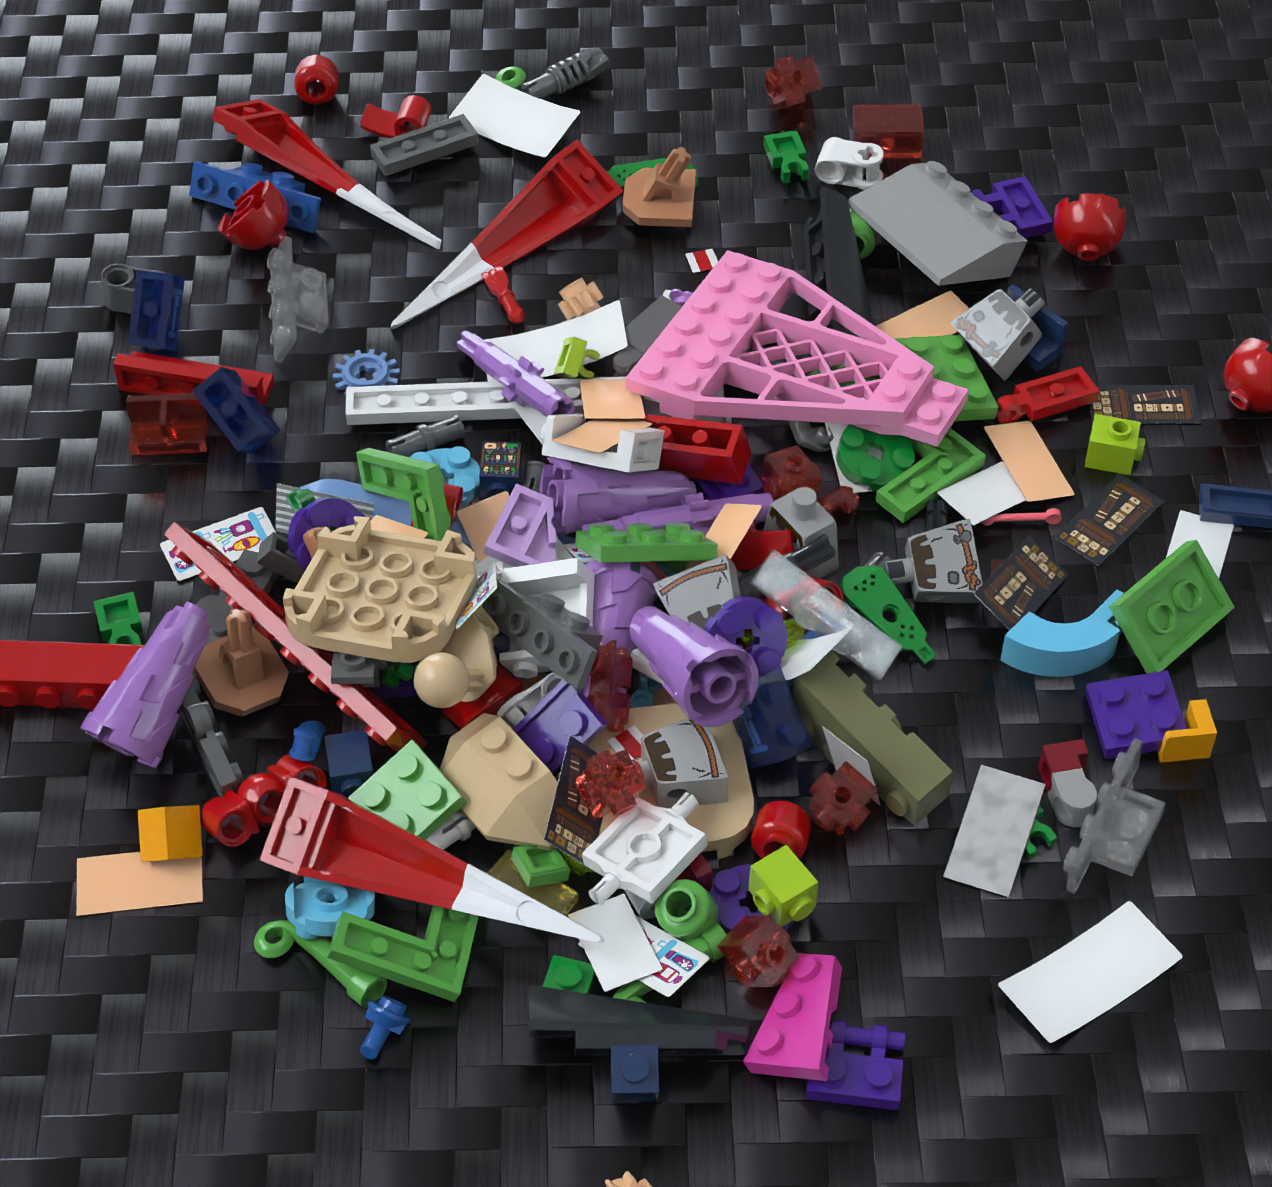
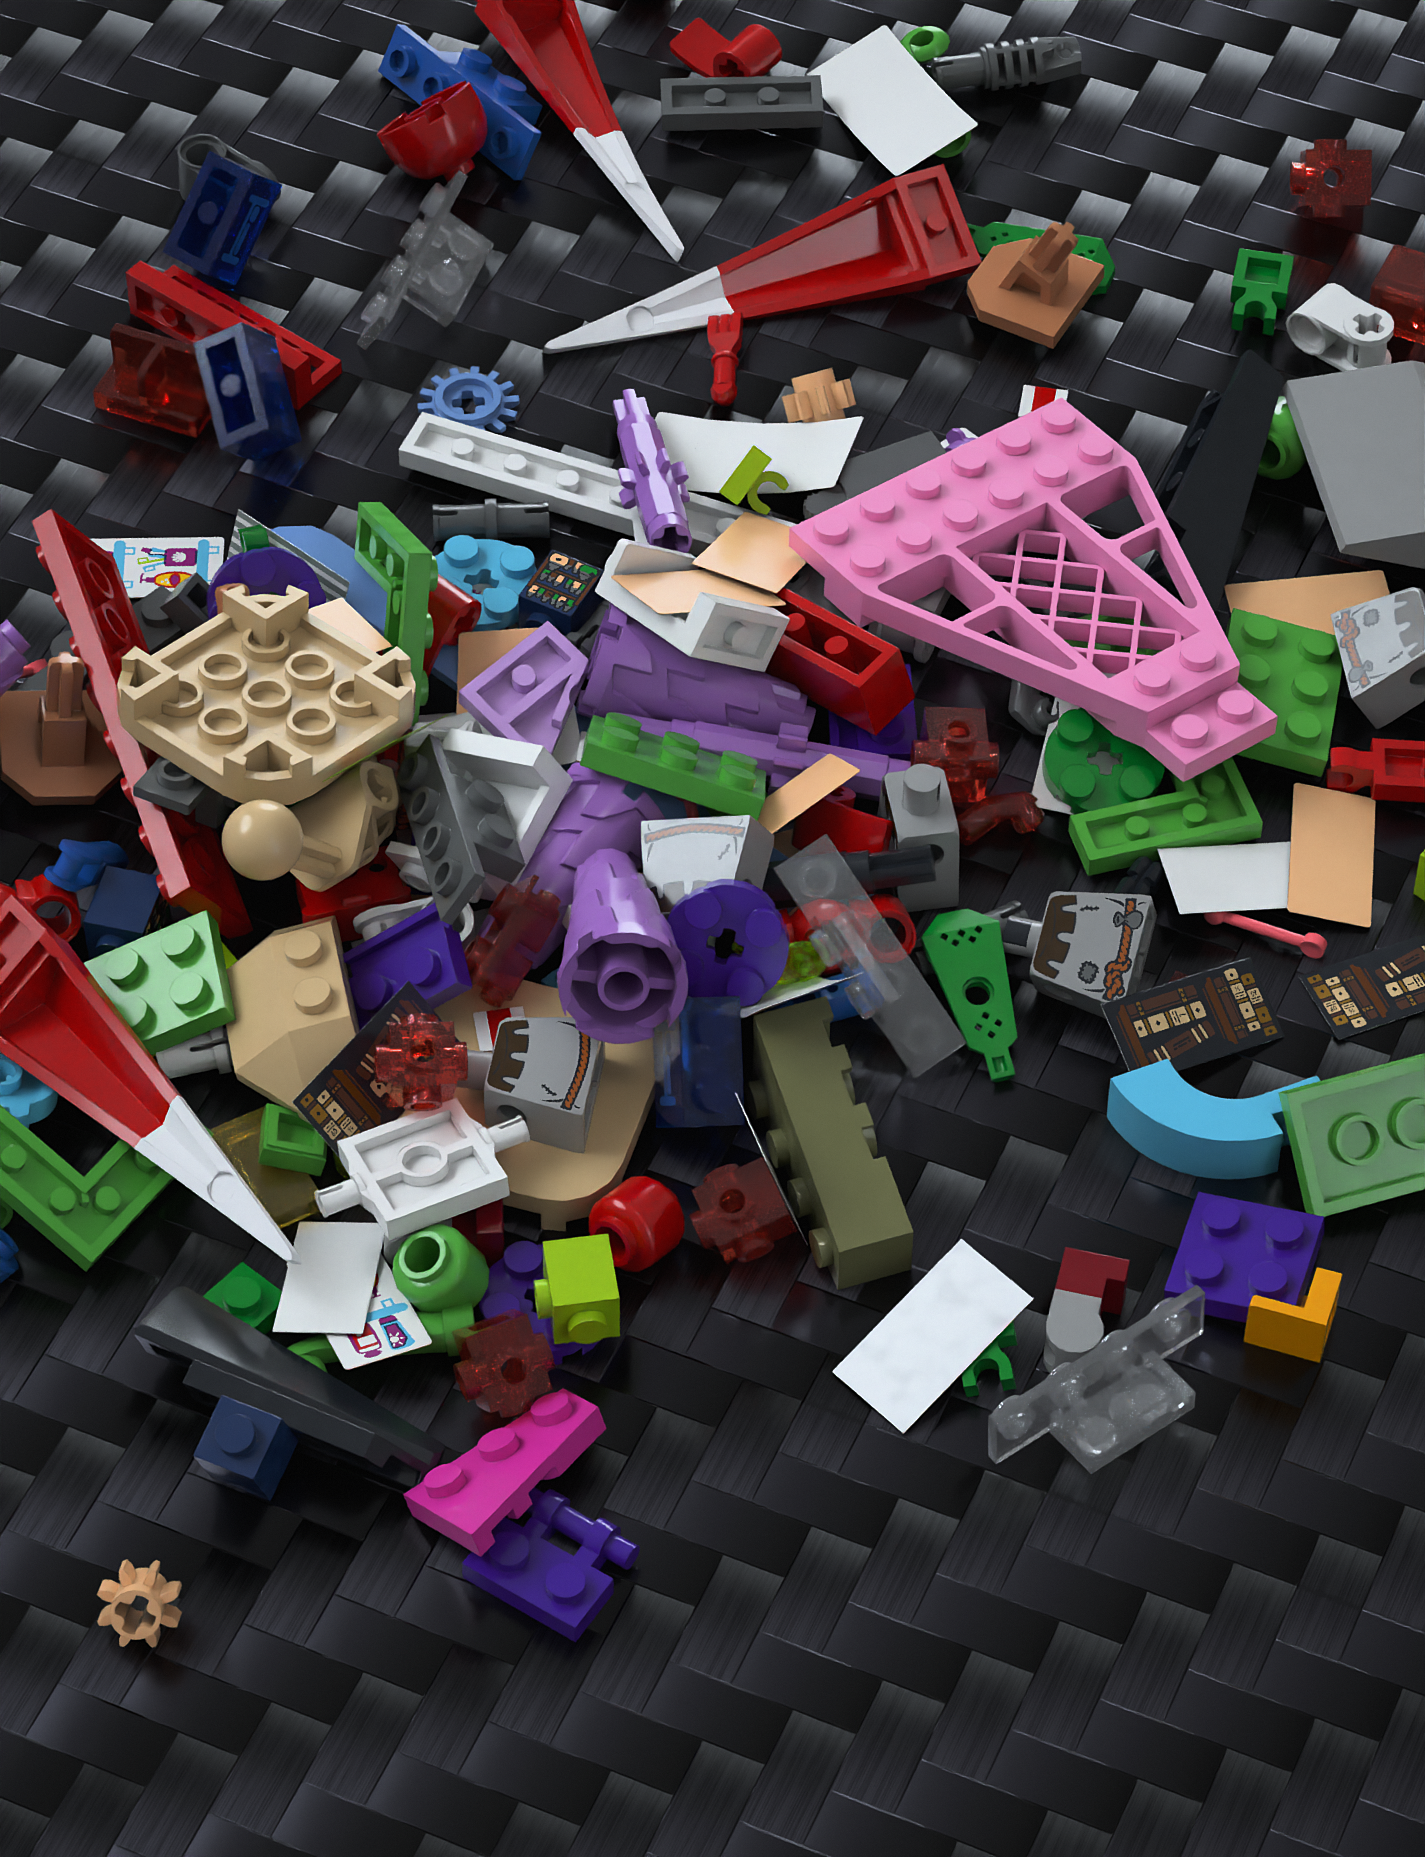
camera: 25 degrees right, 0 degrees up
white sticker [998,901,1182,1043] -> none

